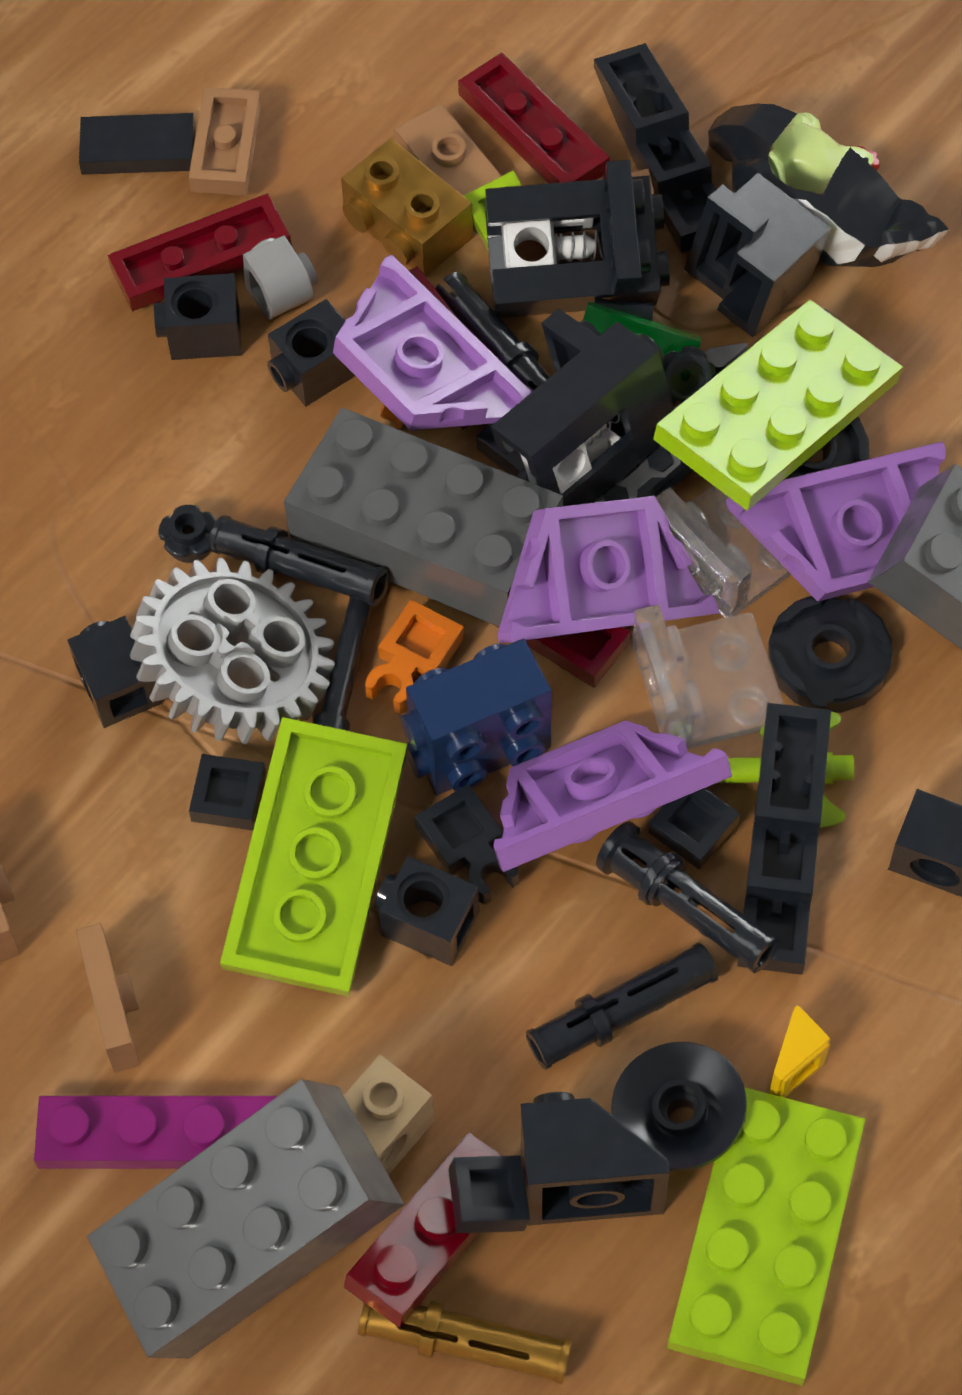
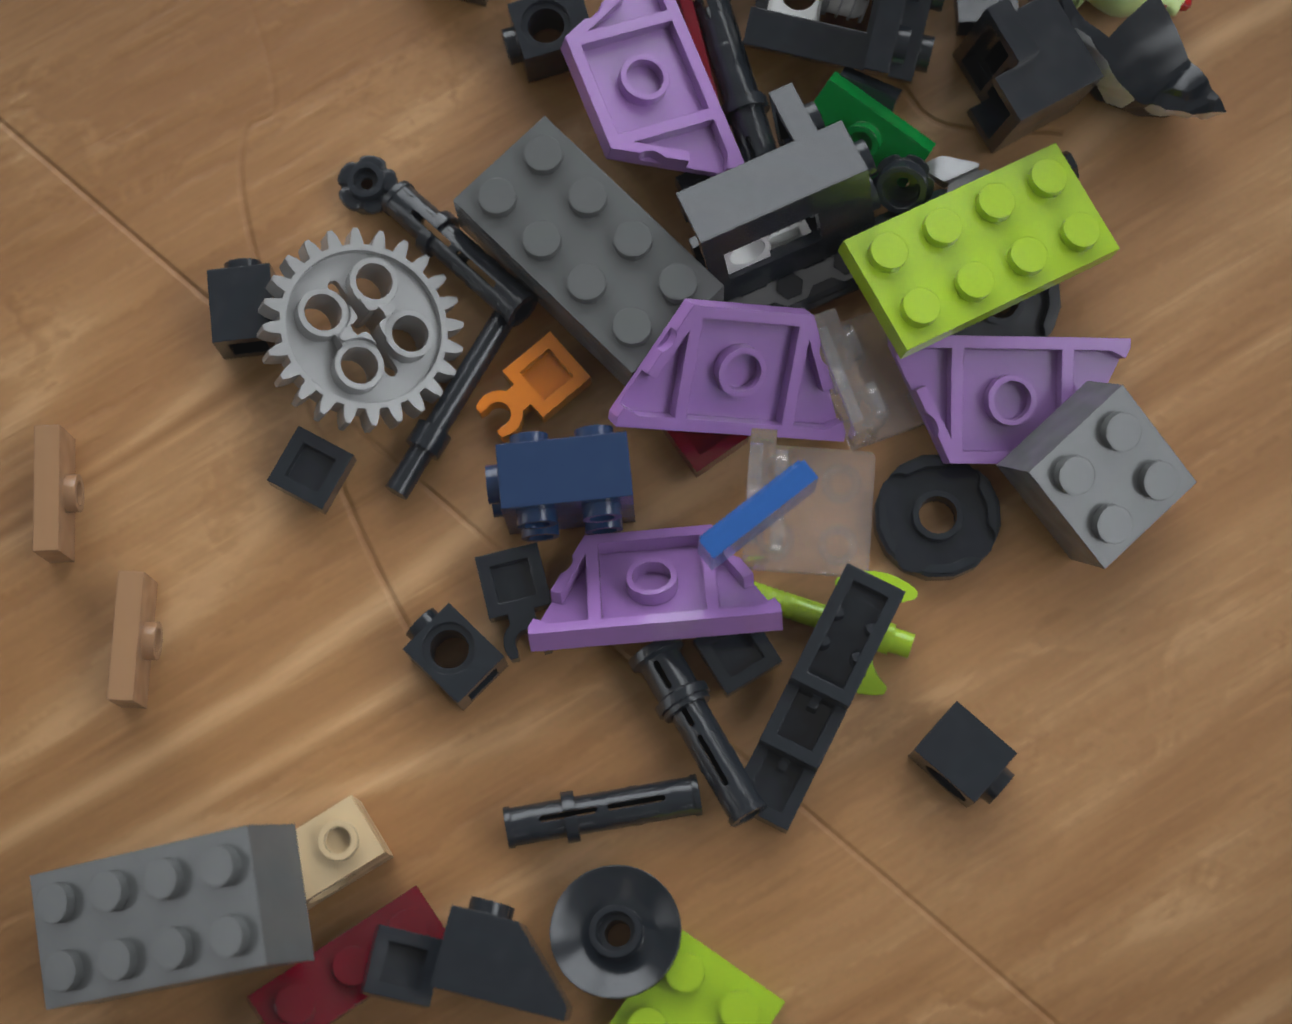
camera: 20 degrees right, 15 degrees up
magenta plate [34,1096,278,1169] -> none
lime plate [220,717,408,997] -> none
yellow slope [769,1005,830,1098] -> none
none -> blue tile [698,460,819,571]

